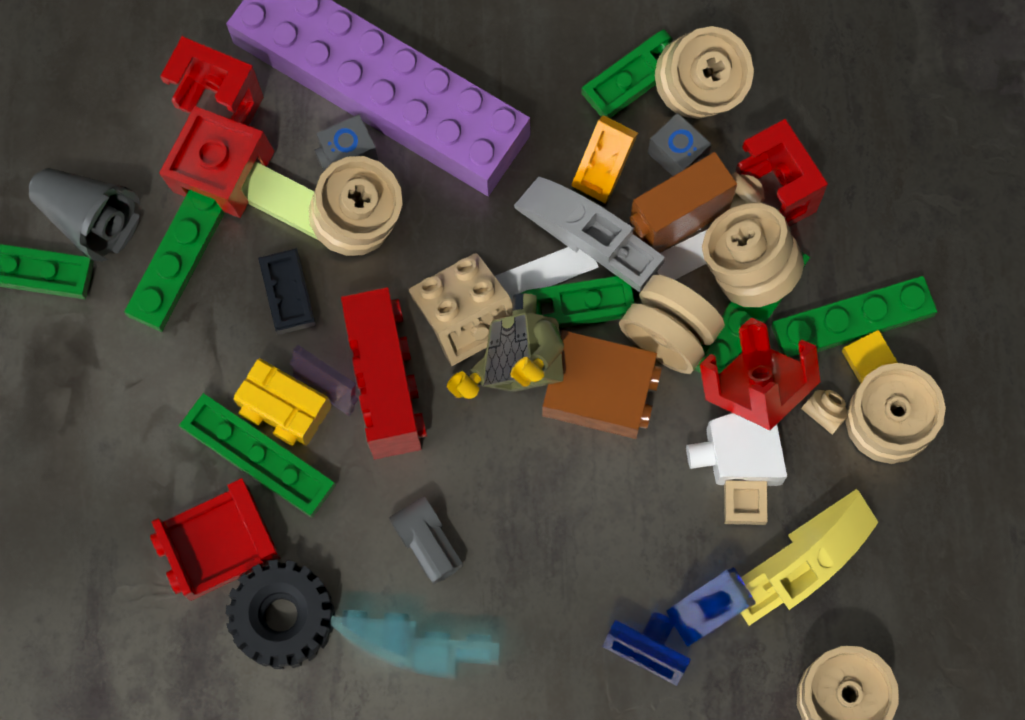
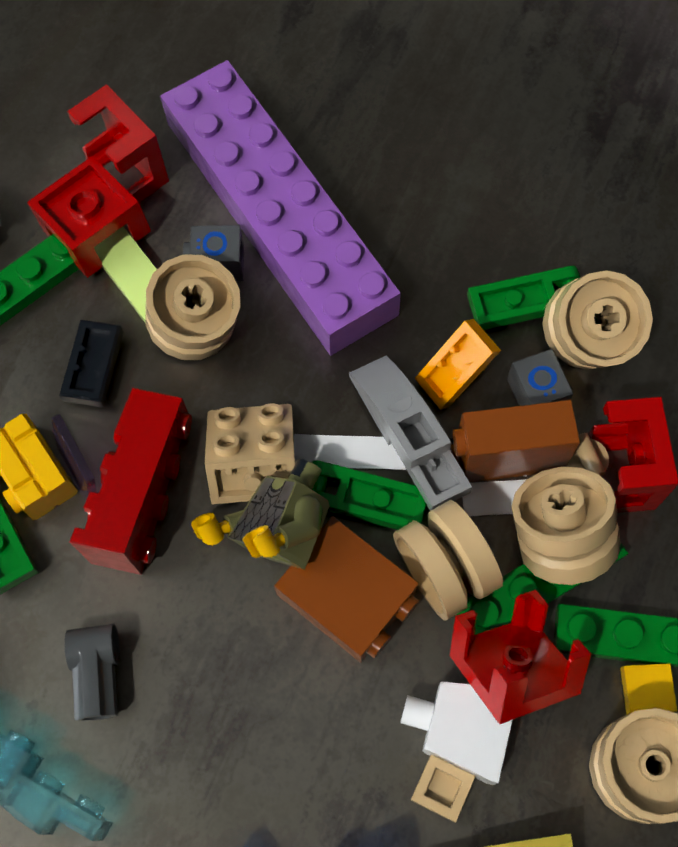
camera: 25 degrees right, 5 degrees down
tan plate [801,390,847,435] -> none

